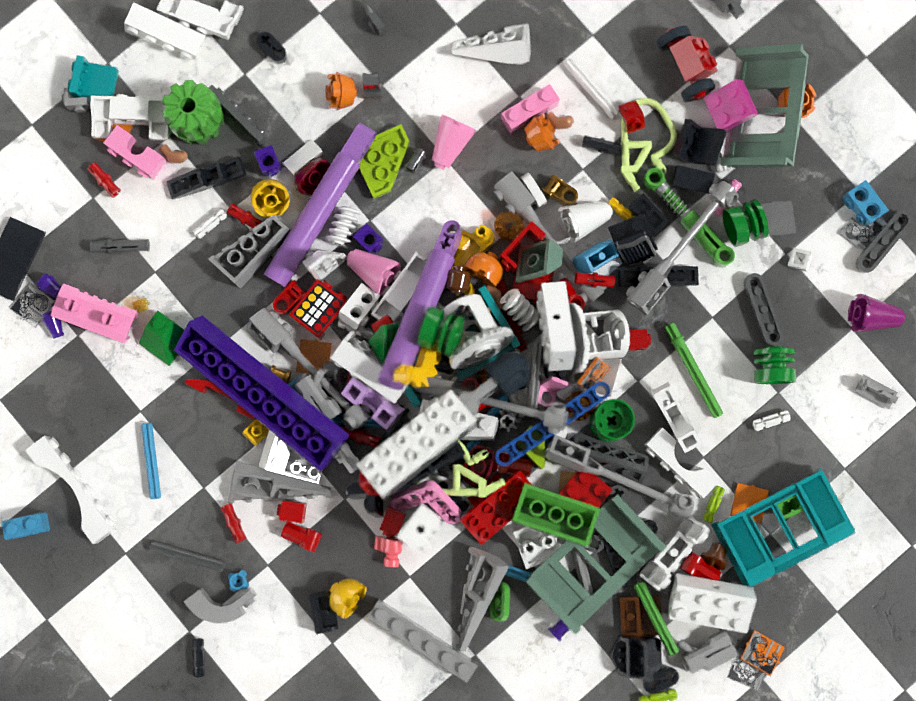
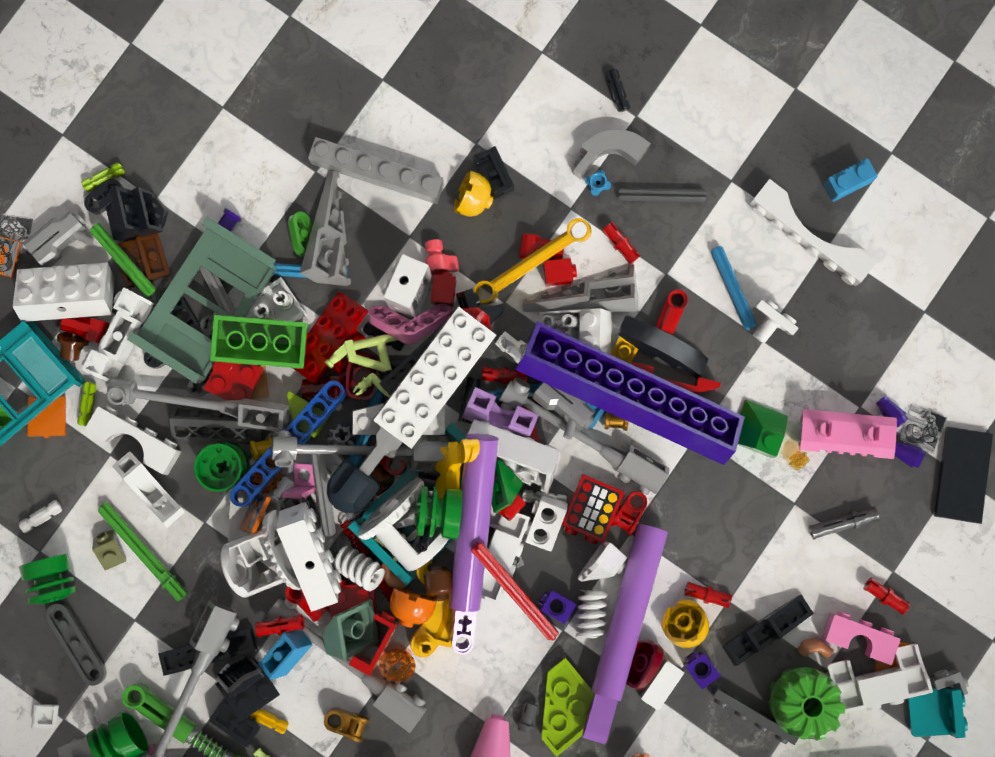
camera: 170 degrees right, 0 degrees up
white axle [193,208,227,239] -> none
light grey wedge [208,215,290,289] -> none
clear orange piece [296,339,332,375] -> none
dark grey piece [323,362,347,384] -> none
bright pink cone [346,249,401,296] -> none
white beam [520,173,547,208] -> none
white cone [558,202,613,243] -> none
red brick [628,329,651,351] -> none
none -> olive bracket [92,530,126,571]
none -> yellow bush [250,436,272,461]
none -> axle [471,542,559,641]
none -> yellow piece [473,218,592,304]
none -> black slope [618,315,709,379]
none -> red piece [655,289,688,336]
none -> white plate [753,299,798,343]

